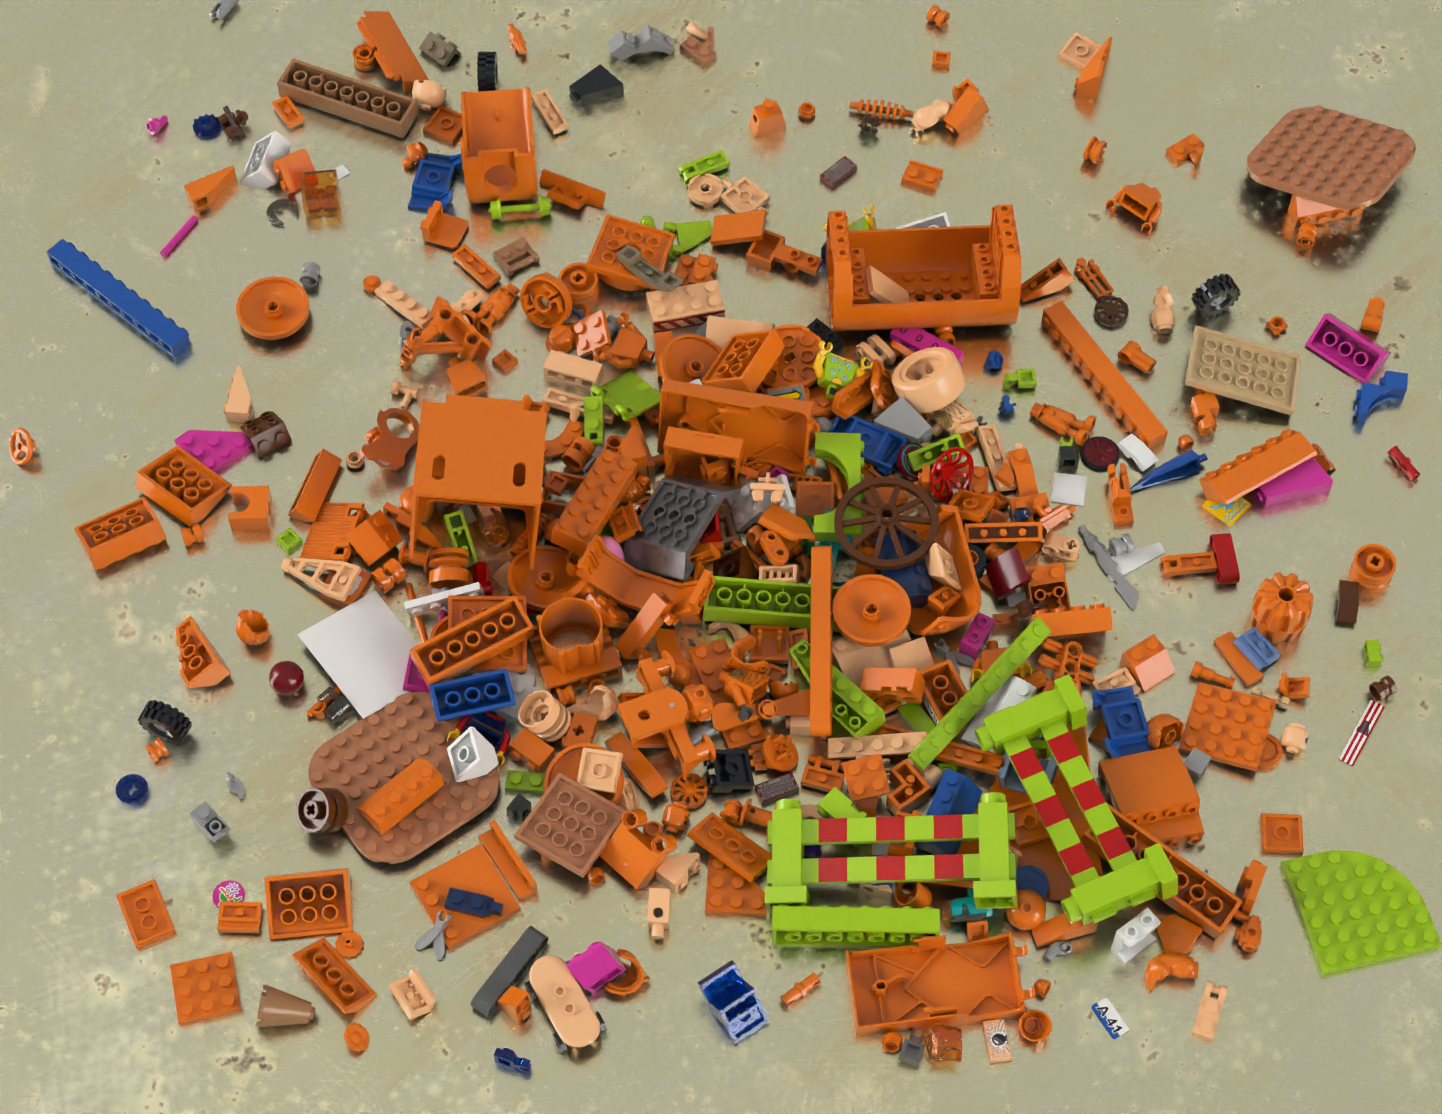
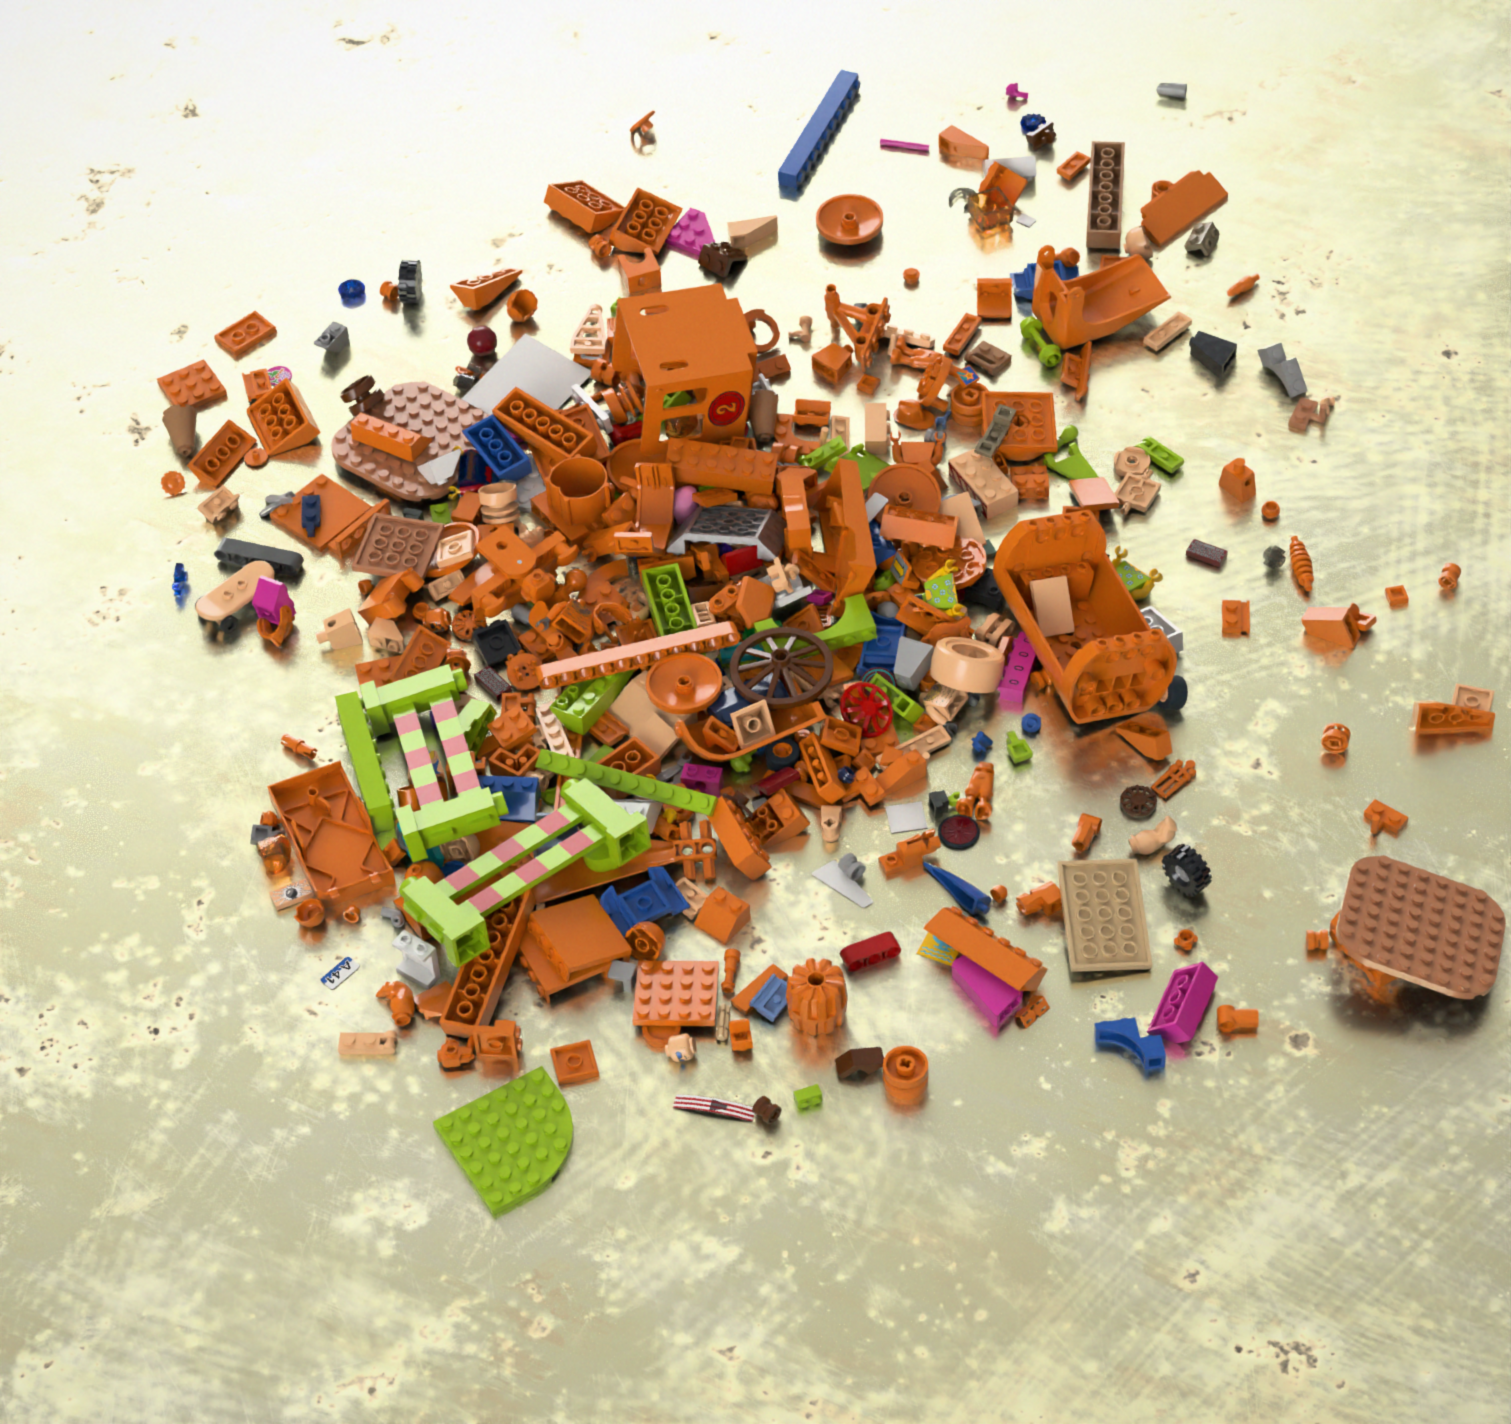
camera: 75 degrees right, 10 degrees down
light grey piece [226,772,245,800] -> none
light grey wheel [300,262,321,287] -> none
light nougat plate [374,280,434,330] -> none
black wheel [477,52,498,92] -> none
orange slope [497,986,532,1024] -> none
orange wheel [555,685,576,706] -> none
orange plate [572,305,612,363] -> none
clear blue bracket [697,960,769,1044] -> none
orange wedge [860,667,926,704] -> none
light nougat animal [911,99,952,133] -> none
orange piece [1032,502,1076,531] -> none
orange brick [1042,301,1168,449] -> none
light grey sword [1078,524,1139,611] -> none
orange torso [1106,183,1162,236] -> none
white slope [1117,433,1158,472] -> none
orange plate [1160,552,1217,578] -> none
red pin [1387,446,1421,482] -> none
none -> tile [954,364,980,389]

